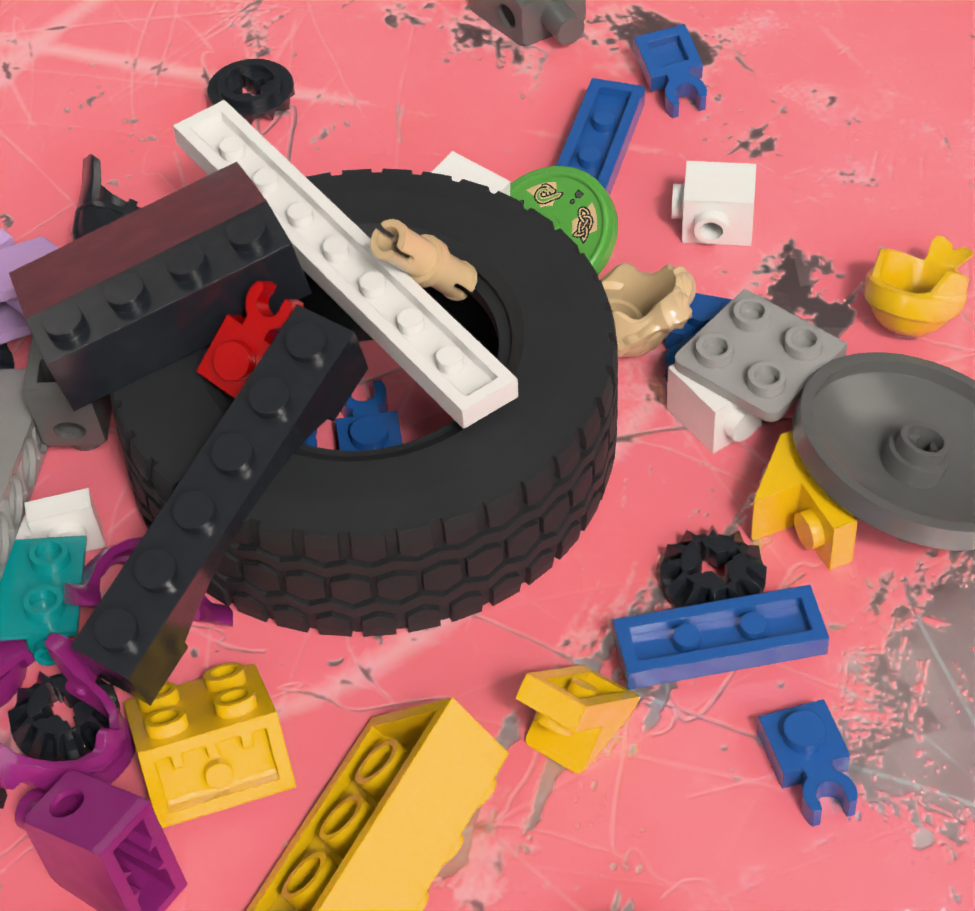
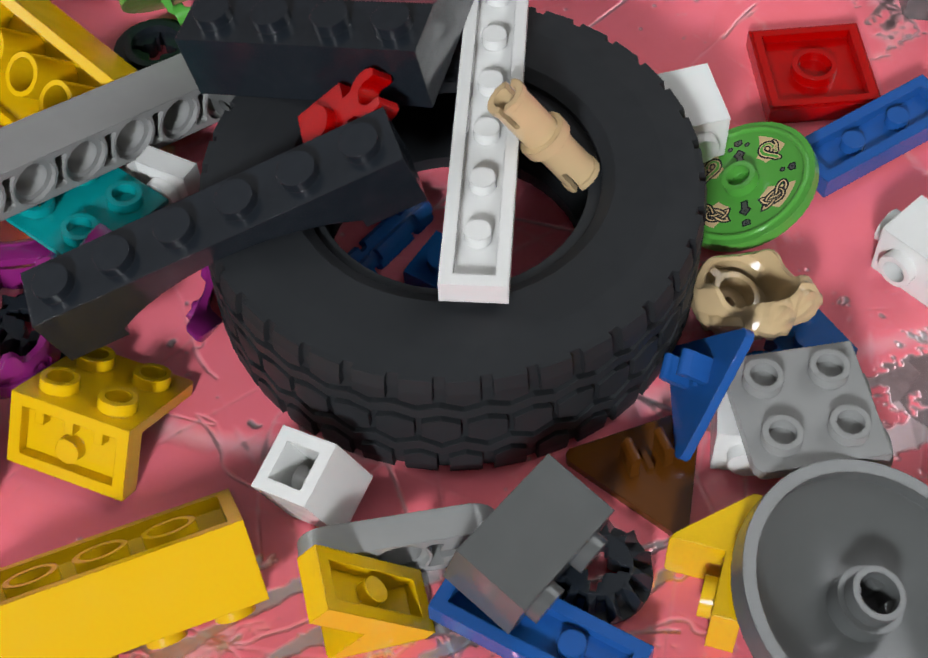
camera: 40 degrees right, 5 degrees up
none -> white brick [251,425,373,527]
none -> light grey beam [297,503,494,572]
none -> dark grey brick [443,453,614,635]
none -> reddish brown piece [566,415,697,536]
none -> blue piece [659,328,755,462]
none -> red tile [746,23,881,124]

